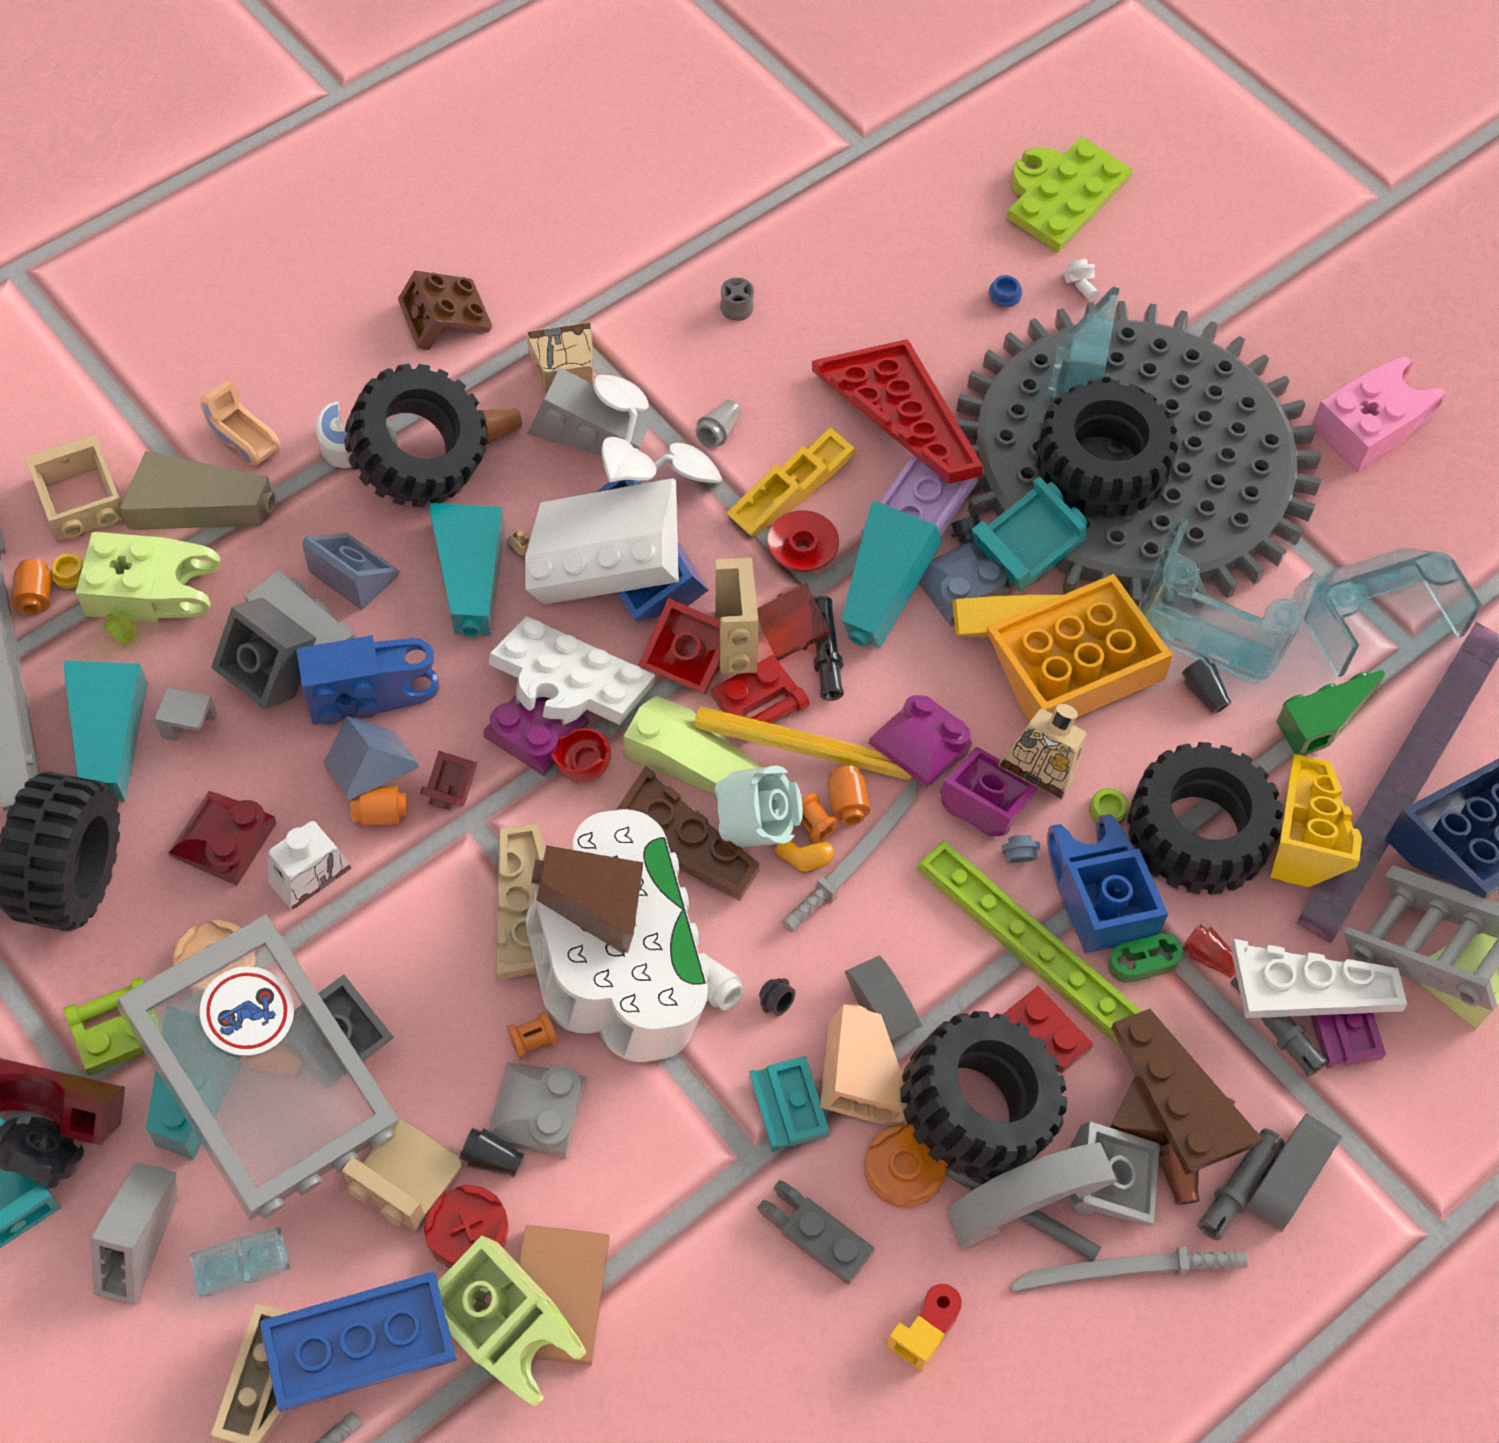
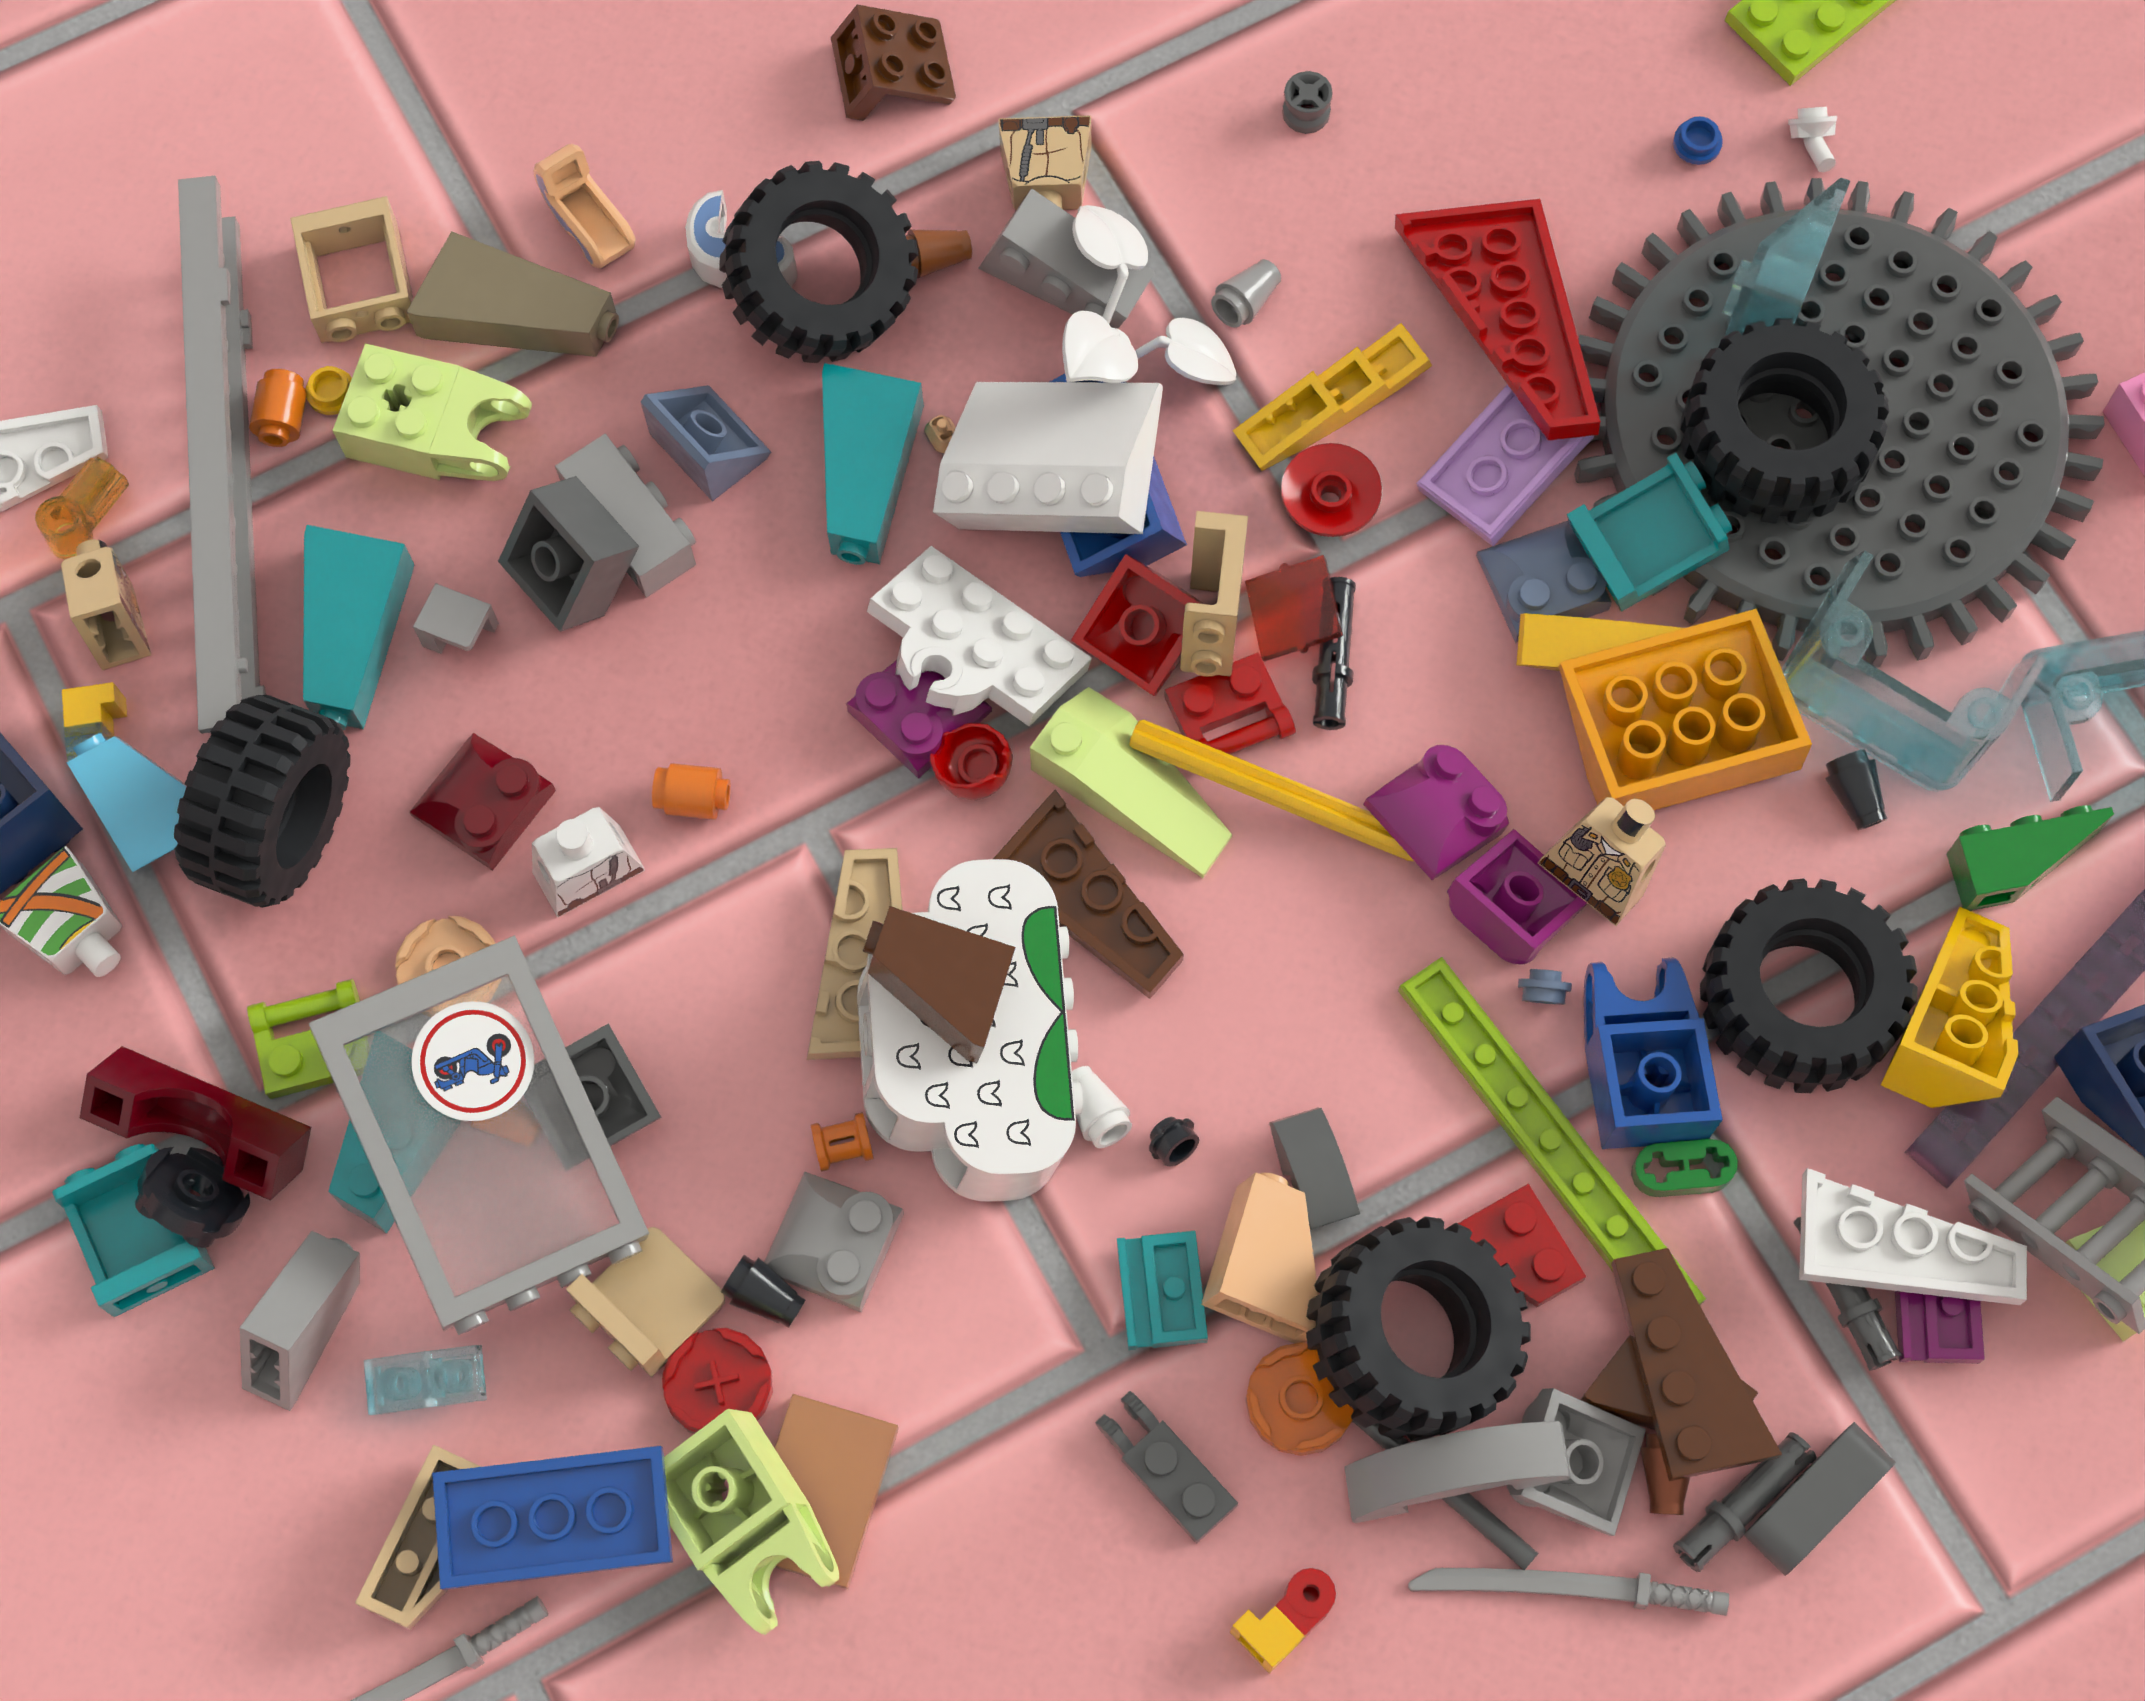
camera: 15 degrees right, 10 degrees up
clear neon green plate [103,612,138,646] -> none
blue brick [296,635,439,725] -> none
sand blue slope [324,716,419,800] -> none
dark red bracket [420,751,478,810] -> none
light aqua brick [715,766,803,848] -> none
light orange arm [774,841,835,872] -> none
light grey sword [781,778,918,932] -> none
orange bush [801,793,839,844] -> none
orange brick [827,766,871,825] -> none
teal slope [841,501,942,649] -> none
black plate [950,515,980,542] -> none
lime tile [1089,788,1129,824] -> none
clear red cone [1182,923,1236,978] -> none

